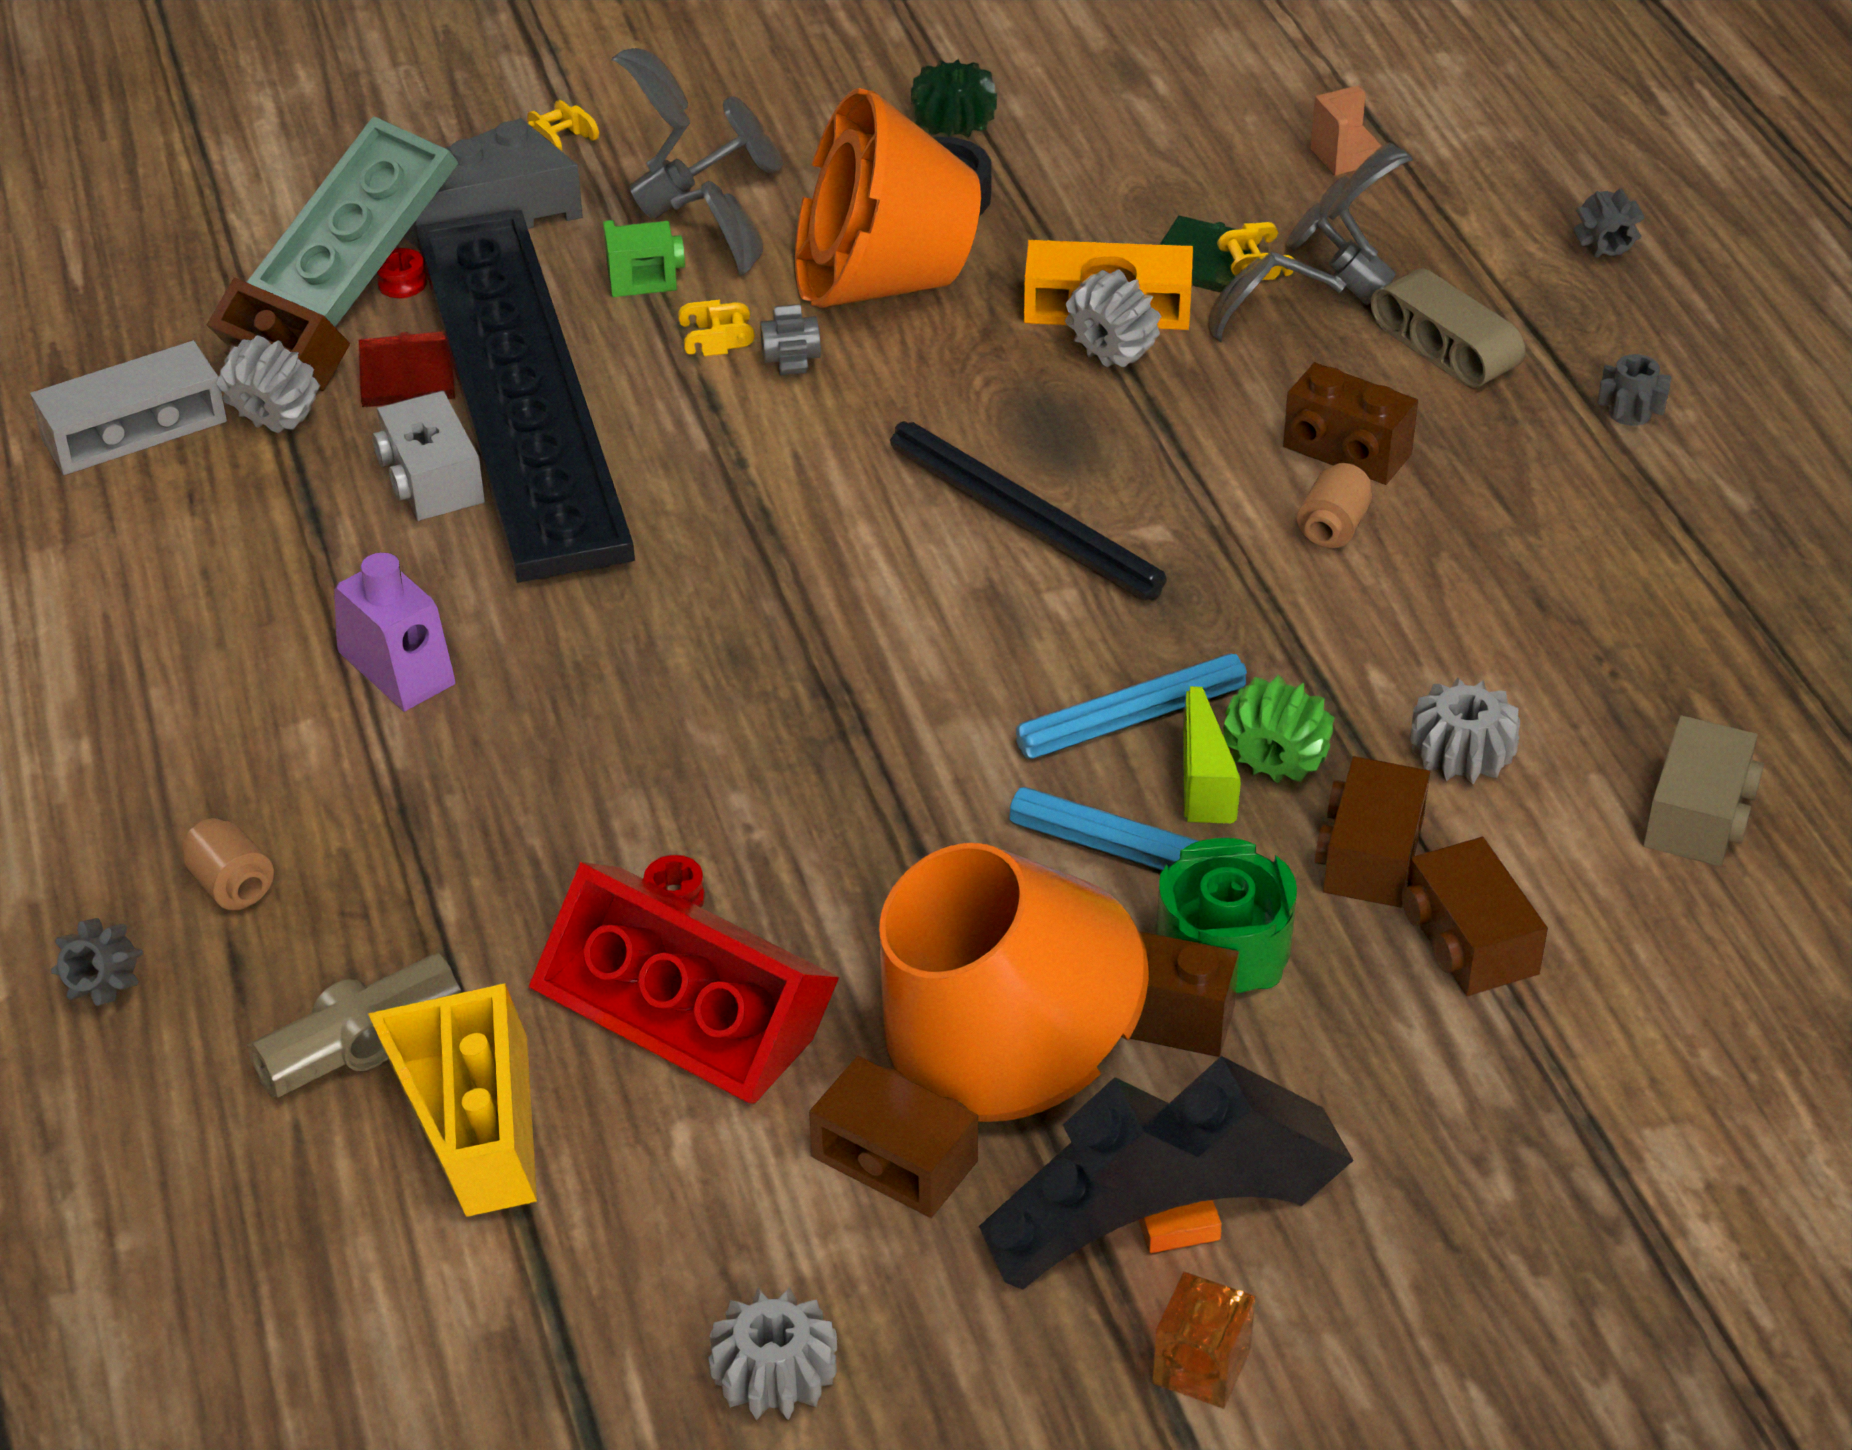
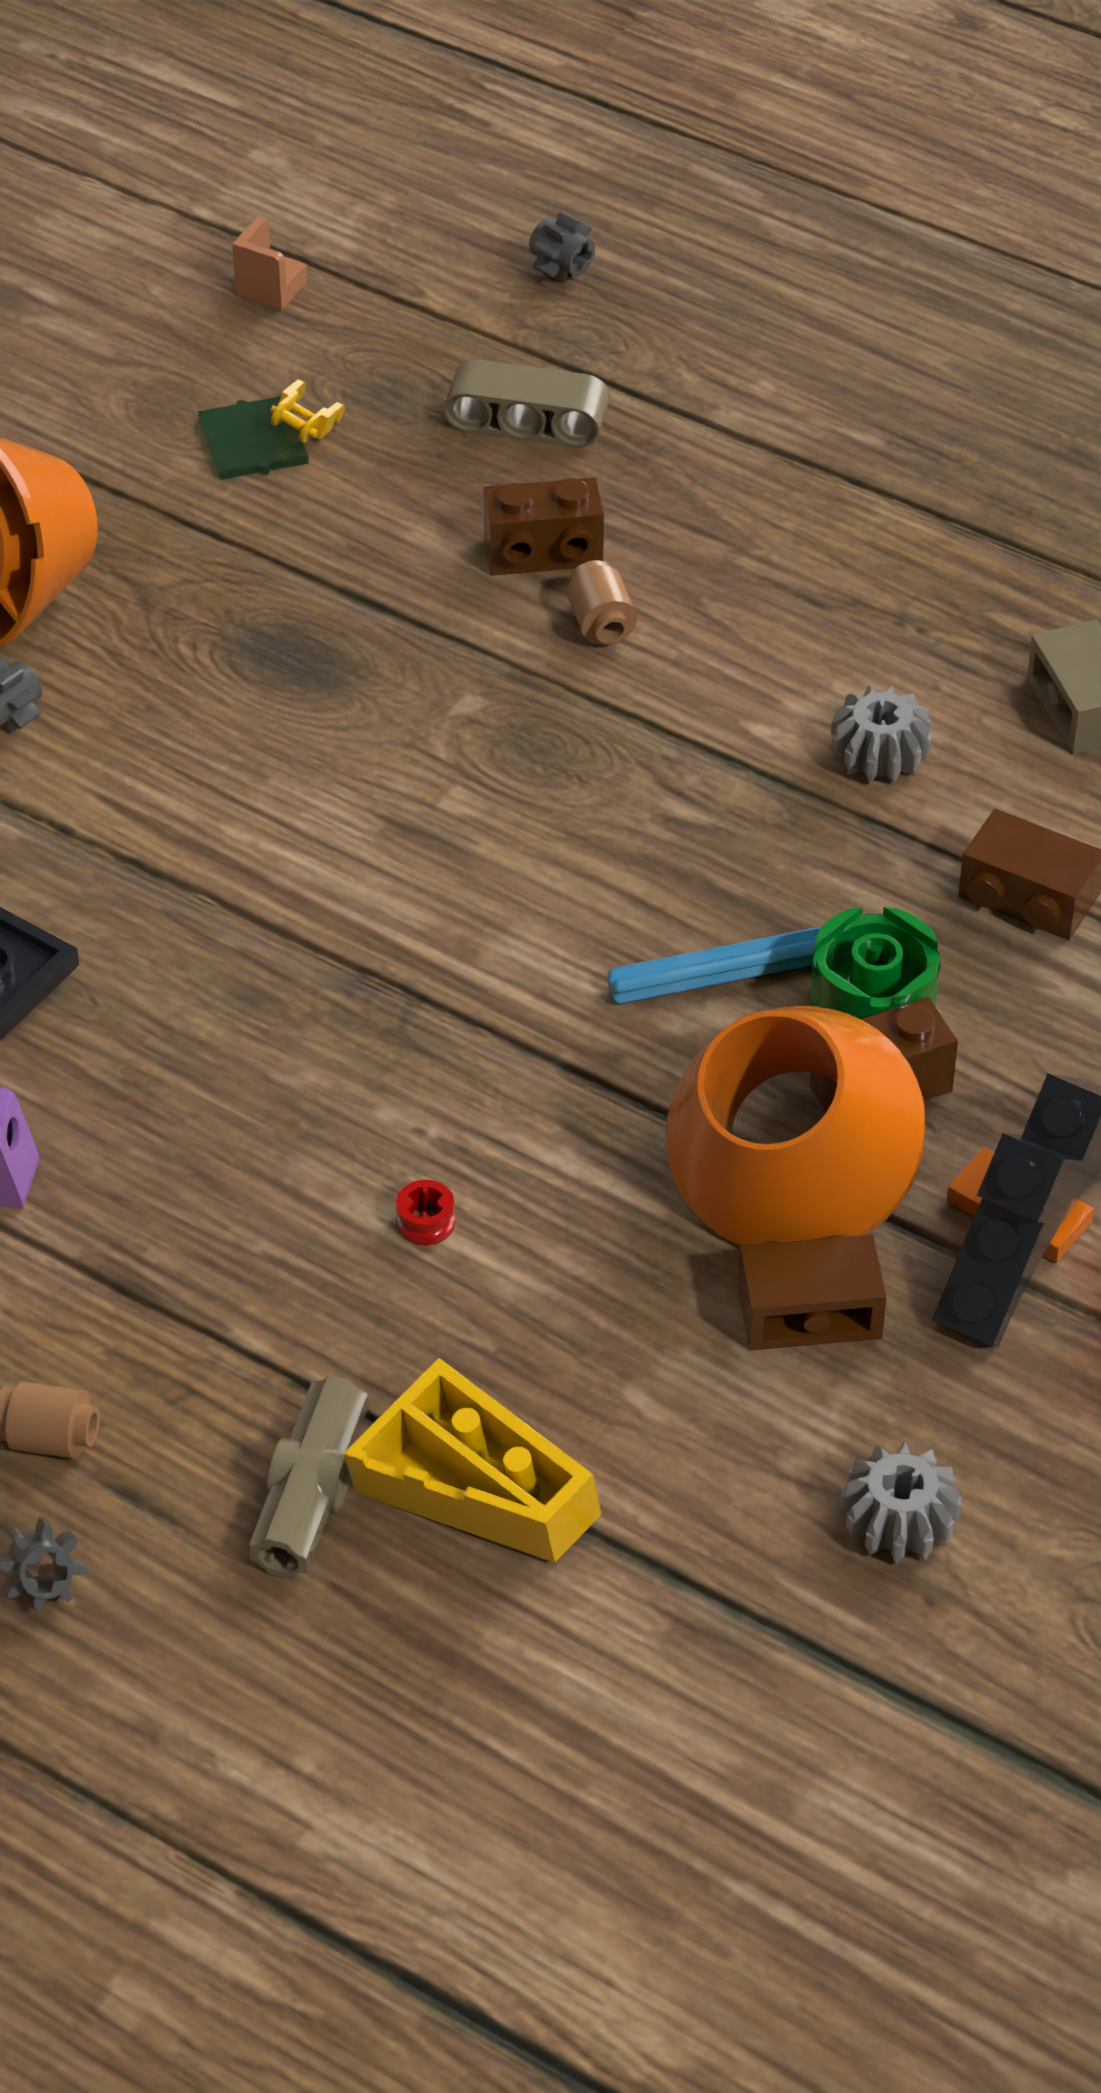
camera: 40 degrees left, 5 degrees up
red slope [528,862,839,1103] -> none
black axle [890,421,1167,600] -> none
dark azure axle [1016,653,1247,759] -> none
light orange arch [1024,240,1193,330] -> none
light grey gear [1065,269,1162,368] -> none
lime slope [1183,686,1241,824] -> none
dark grey plant [1209,143,1413,342] -> none
bright green gear [1223,674,1335,784] -> none
reddish brown brick [1315,756,1431,908] -> none
dark grey gear [1597,354,1671,426] -> none

